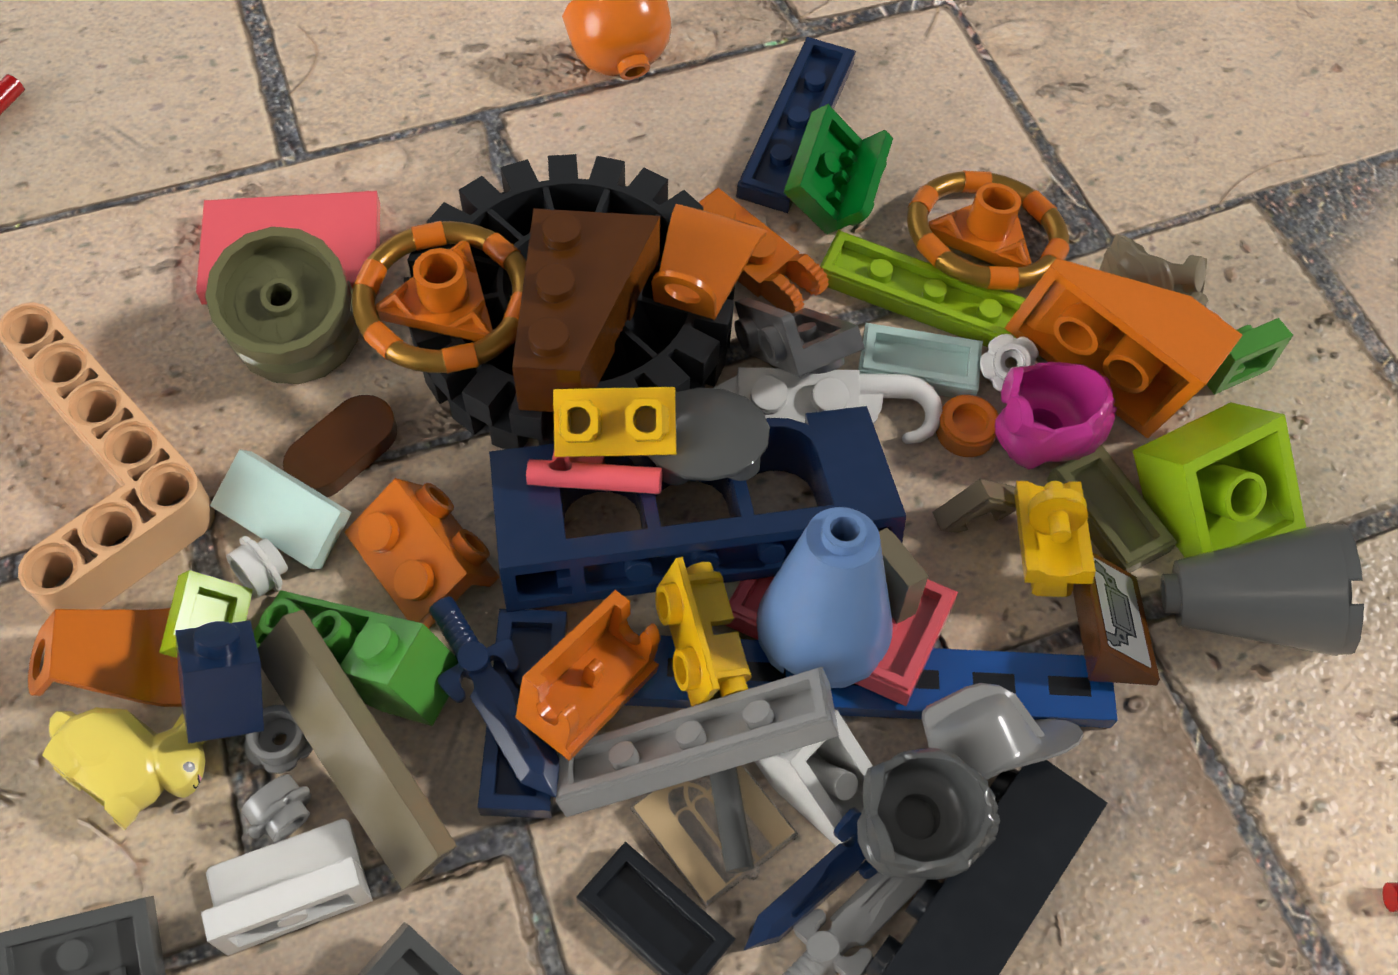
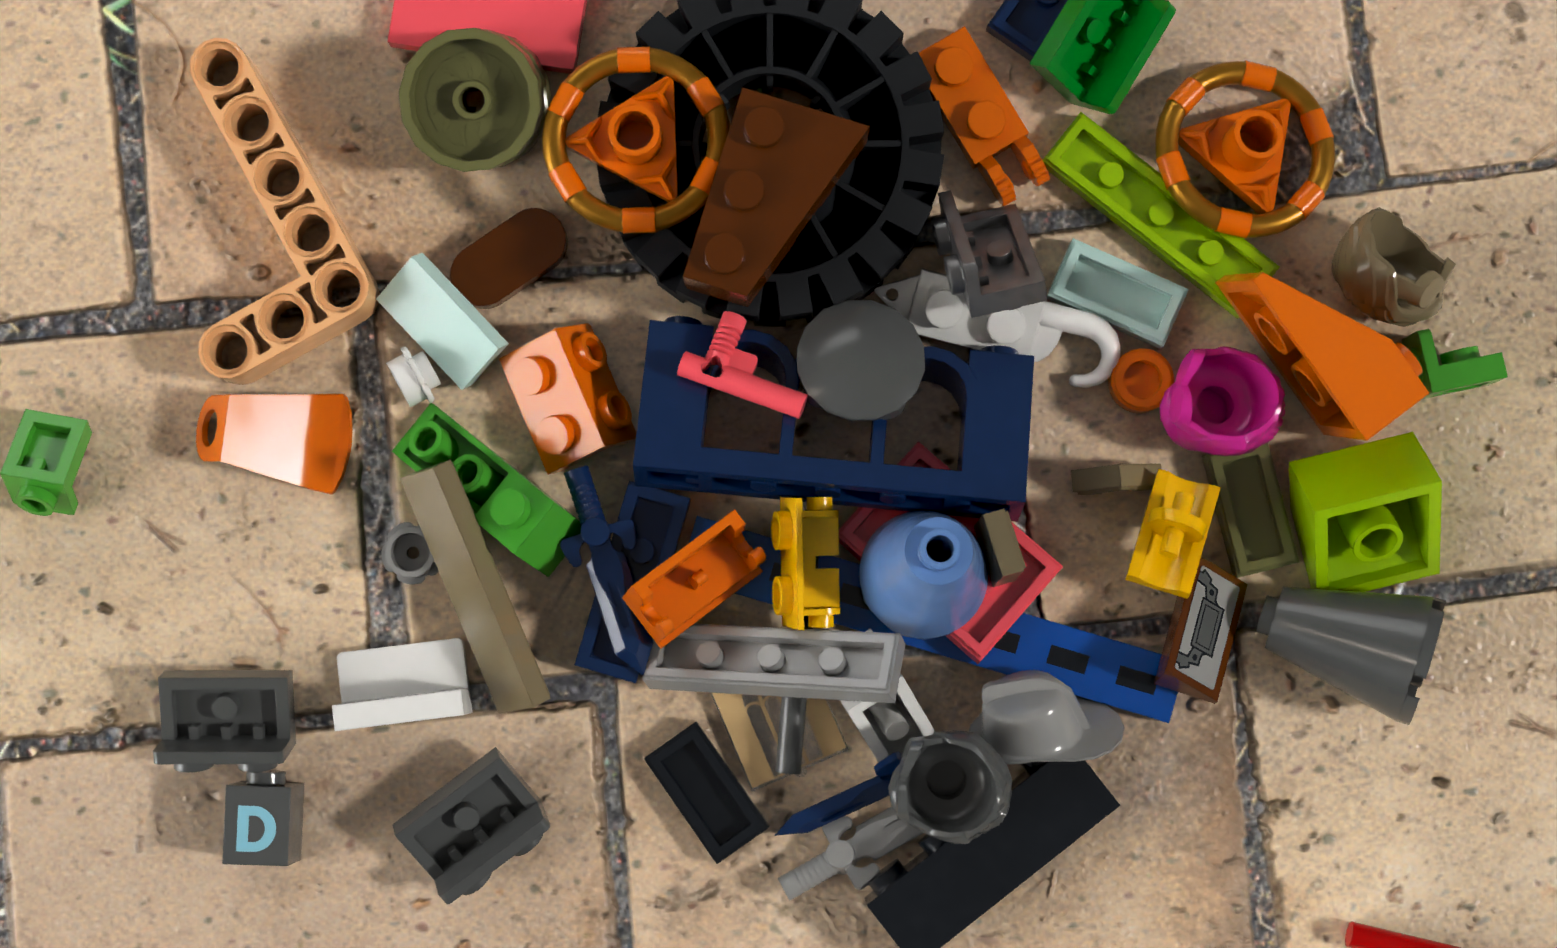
camera: 20 degrees right, 25 degrees up
light yellow animal [42,707,206,830] -> none
lime bracket [159,570,253,658] -> none
dark blue brick [175,620,264,744] -> none
light grey plate [241,774,312,842] -> none
yellow hips [553,387,677,457] -> none
orange piece [651,204,767,320] -> none
white plate [980,334,1039,391] -> none

